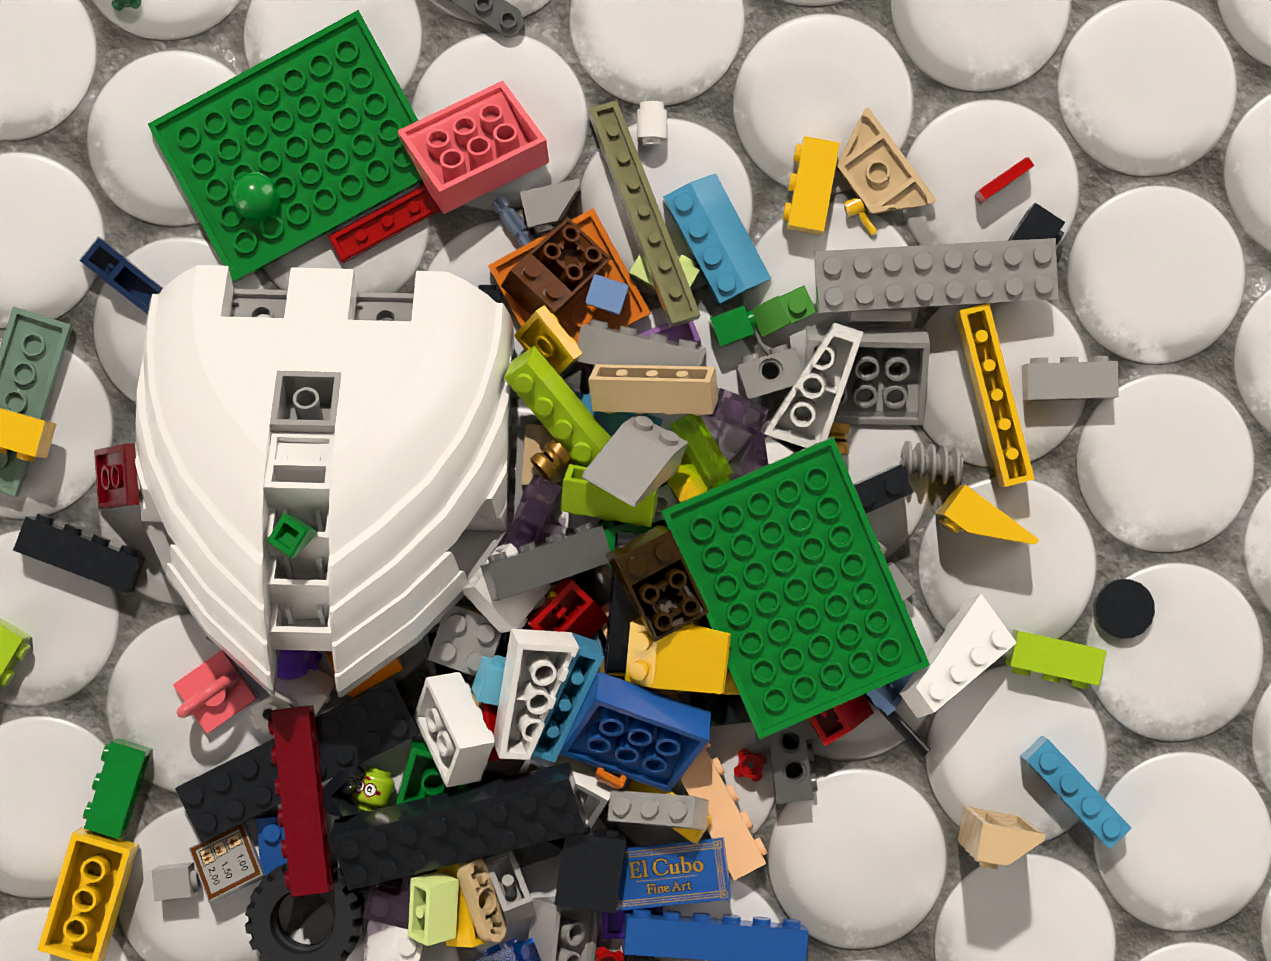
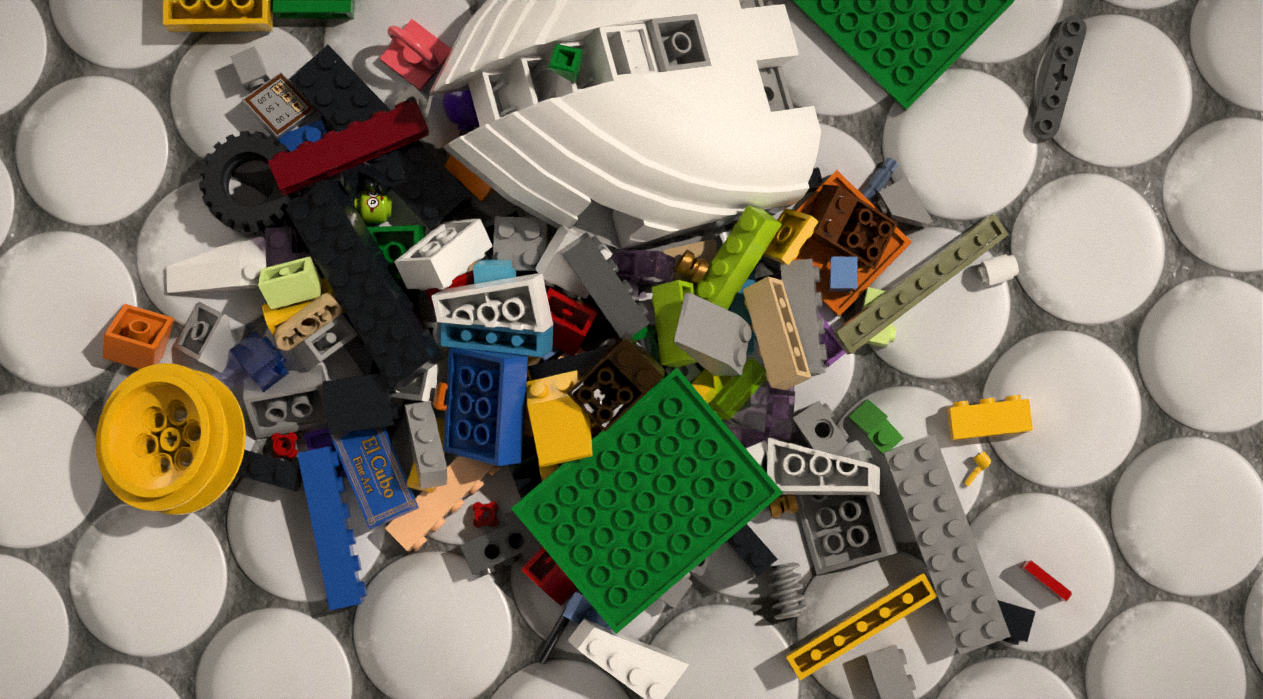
camera: 75 degrees right, 5 degrees down
red tile [328,184,441,264] -> none
coral slope [397,81,549,214] -> none
dark azure slope [663,173,772,307] -> none
green brick [709,305,757,348] -> none
tan wing [836,107,936,215] -> none
white tile [848,309,912,324] -> none
yellow slope [936,485,1039,545] -> none

